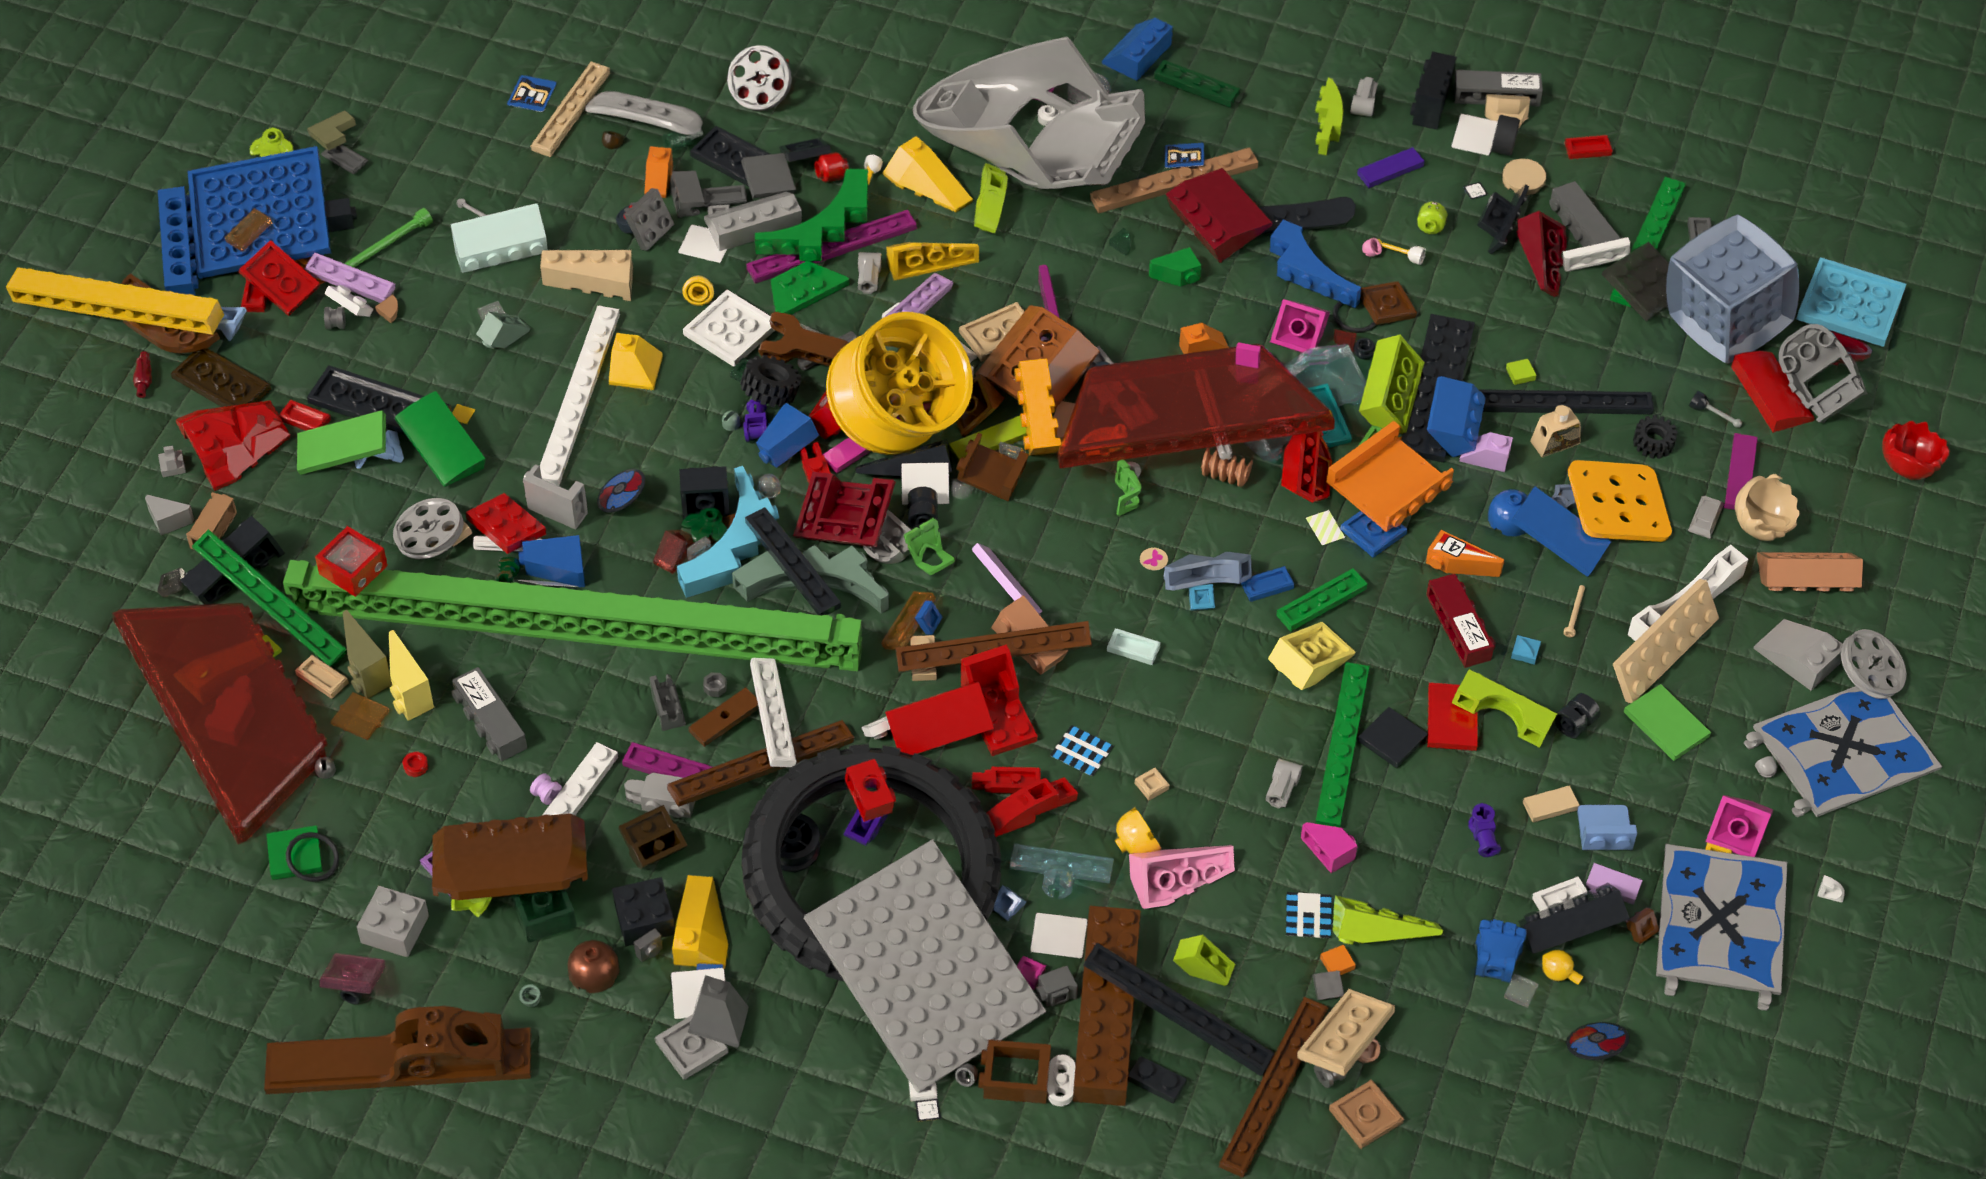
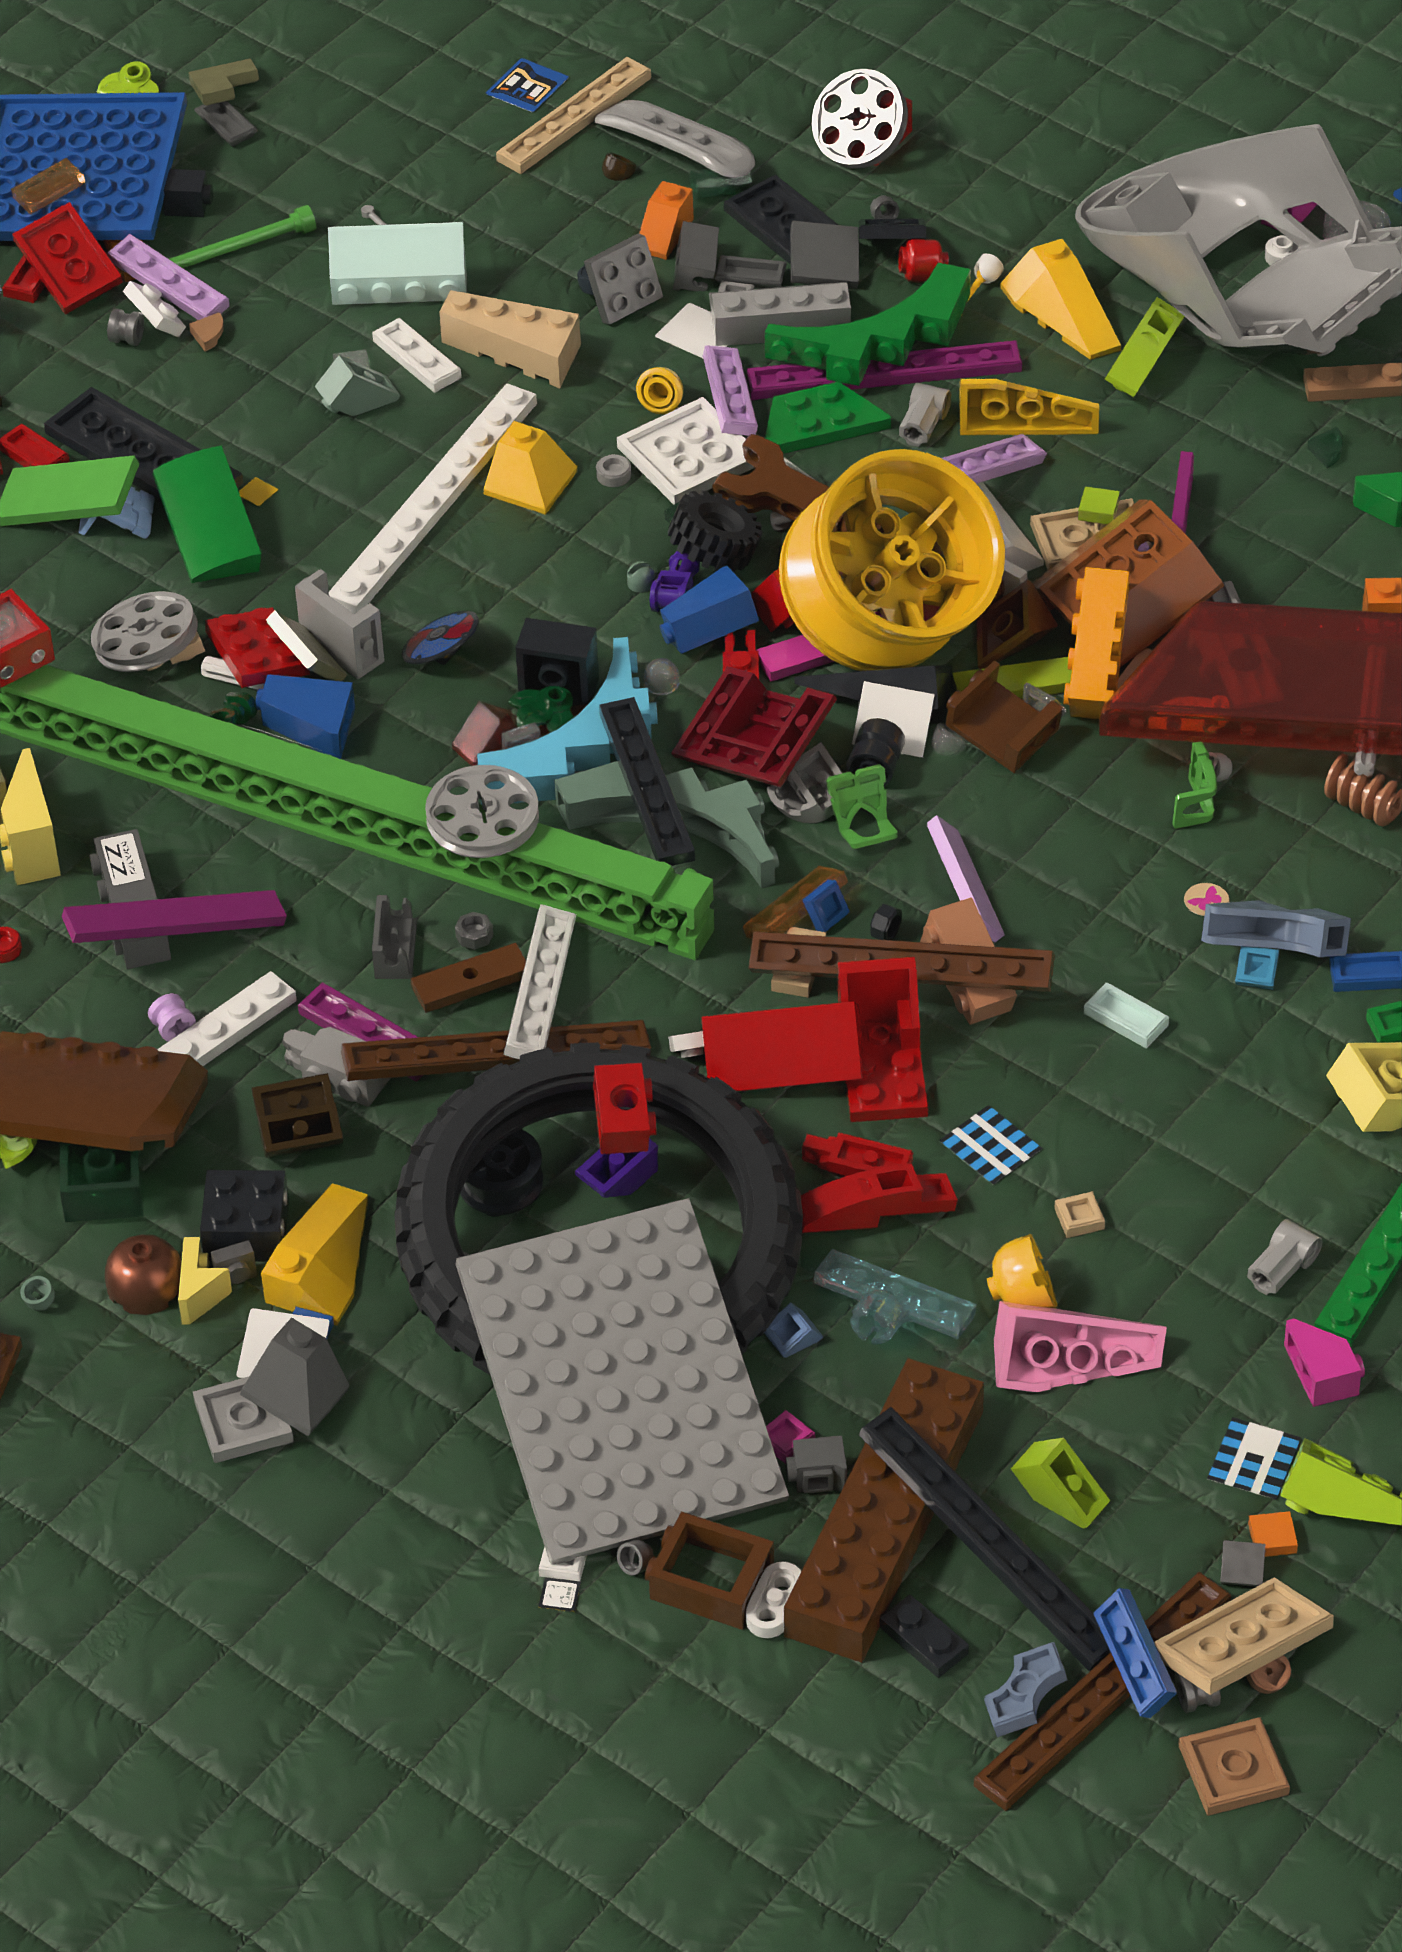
camera: 20 degrees right, 5 degrees down
white sticker [1030,913,1087,958] -> none
none -> magenta tile [61,890,287,943]
none -> light yellow slope [178,1237,232,1325]
none -> olive tile [266,611,348,681]
none -> white tile [372,318,462,393]
none -> light grey wedge [425,765,539,858]
none -> light grey tile [596,454,631,487]
none -> lavender tile [703,345,758,436]
none -> flat silver hinge [870,195,899,219]
none -> black tile [870,904,902,940]
none -> sand blue tile [984,1642,1068,1737]
none -> lime tile [1078,486,1120,525]
none -> blue tile [1093,1588,1177,1718]

